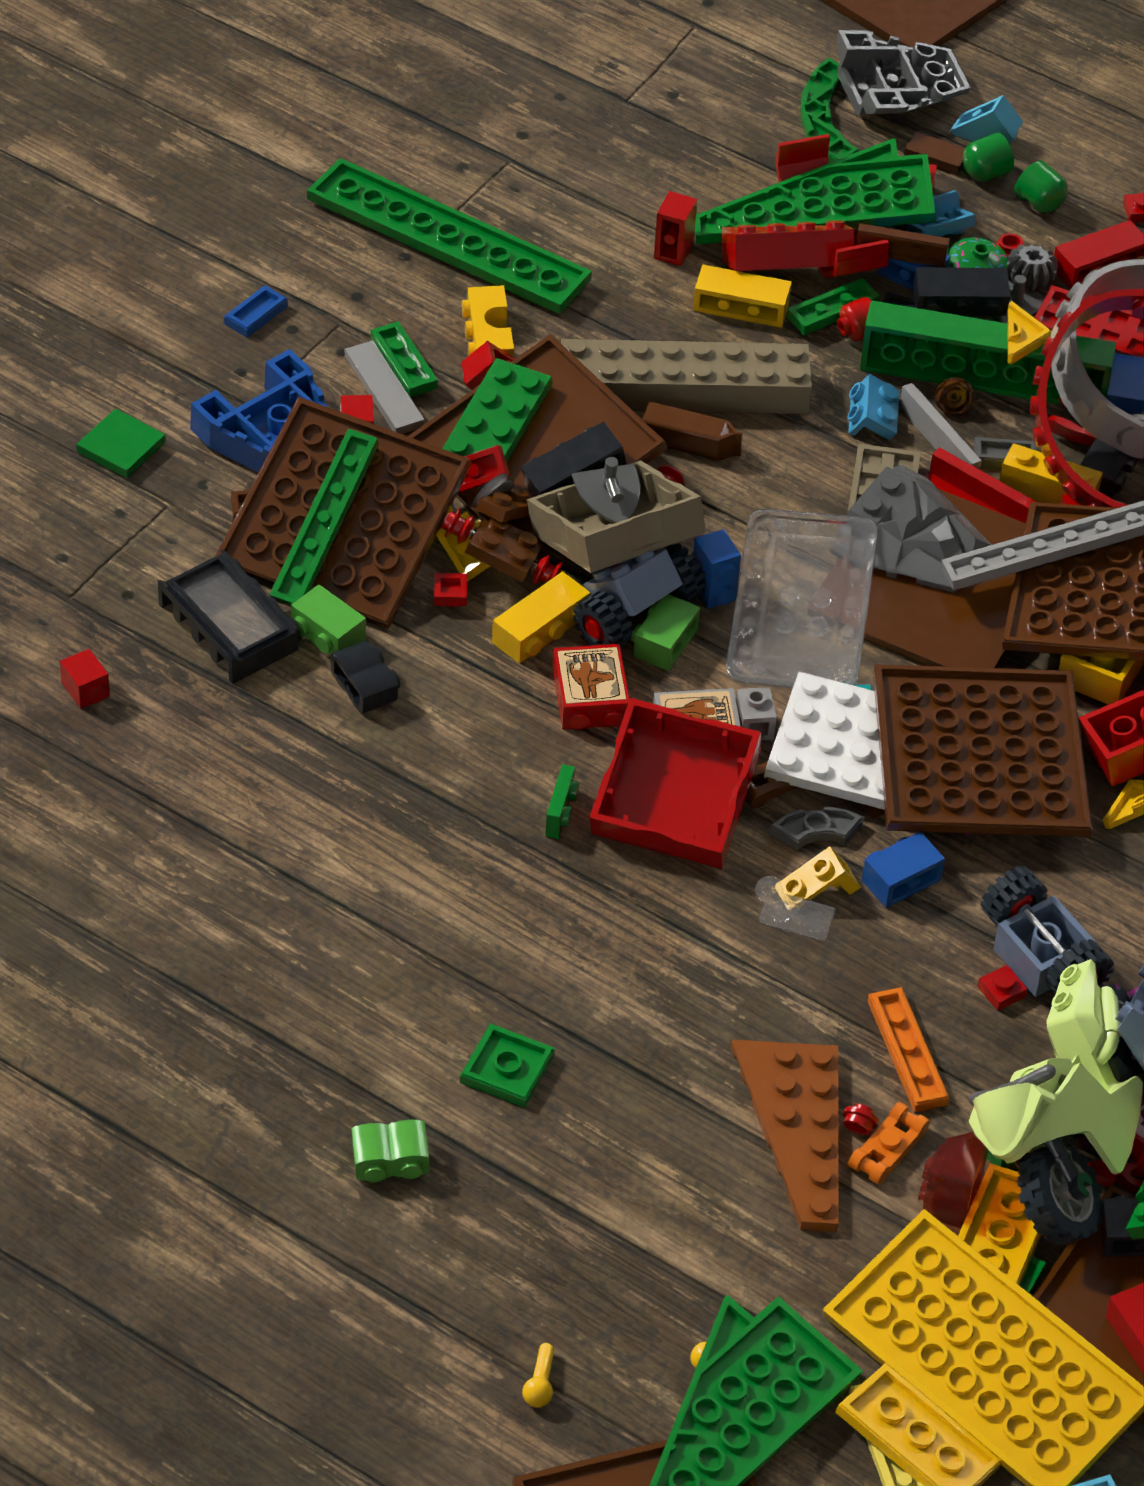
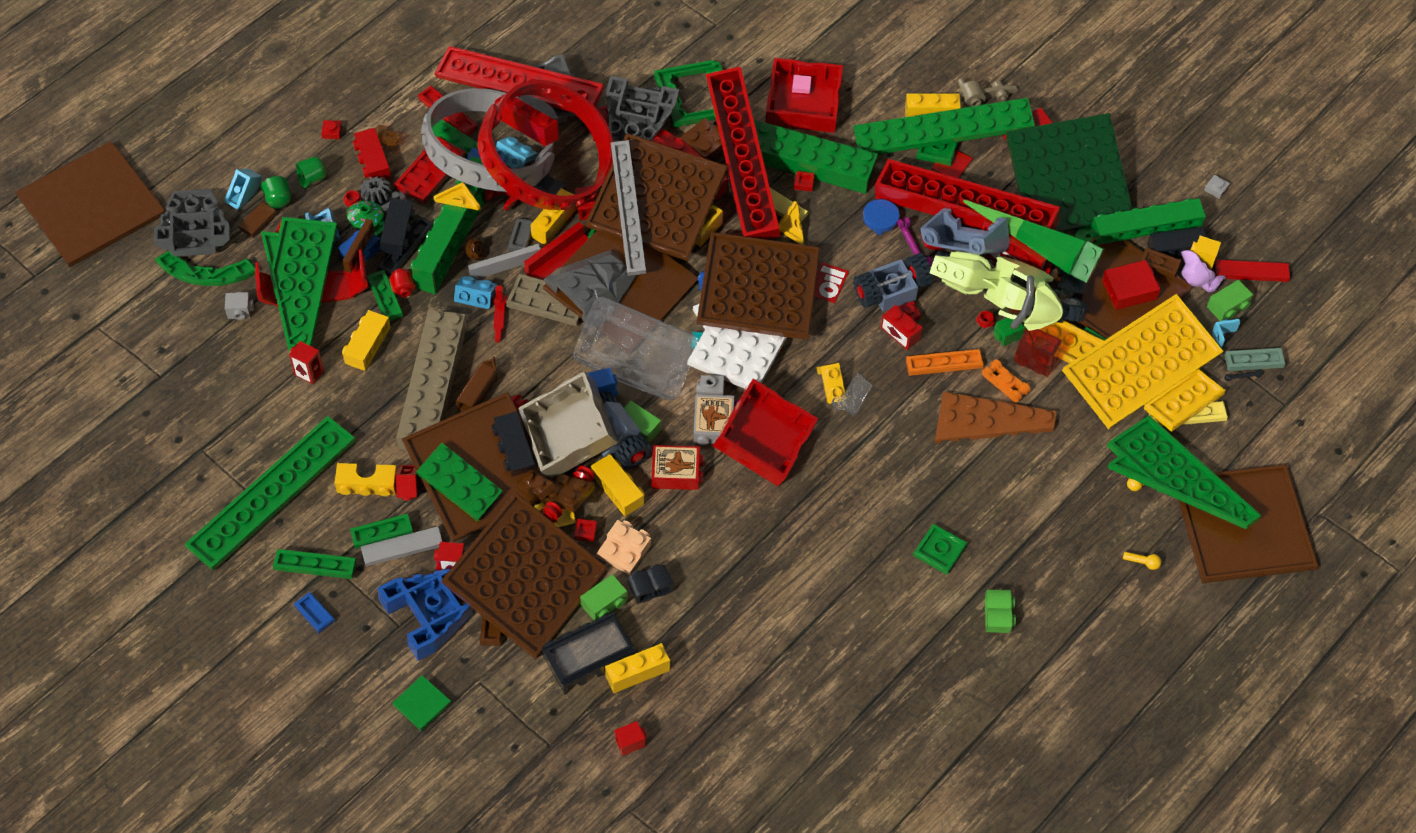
camera: 80 degrees left, 10 degrees up
green plate [269,428,379,607] -> none
red plate [457,445,510,495] -> none
light grey piece [472,473,514,515] -> none
green plate [545,764,580,839] -> none
dark grey shield [572,457,640,523] -> none
red wedge [722,221,854,271] -> none
dark grey tile [769,807,864,851] -> none
red plate [843,1104,879,1135] -> none
blue brick [862,831,945,908] -> none
none -> light grey brick [225,292,254,320]
none -> green plate [273,549,357,579]
none -> red piece [493,285,507,343]
none -> light nougat plate [596,520,651,575]
none -> yellow brick [605,643,670,693]
none -> sticker [814,262,849,303]
none -> red brick [881,305,923,351]

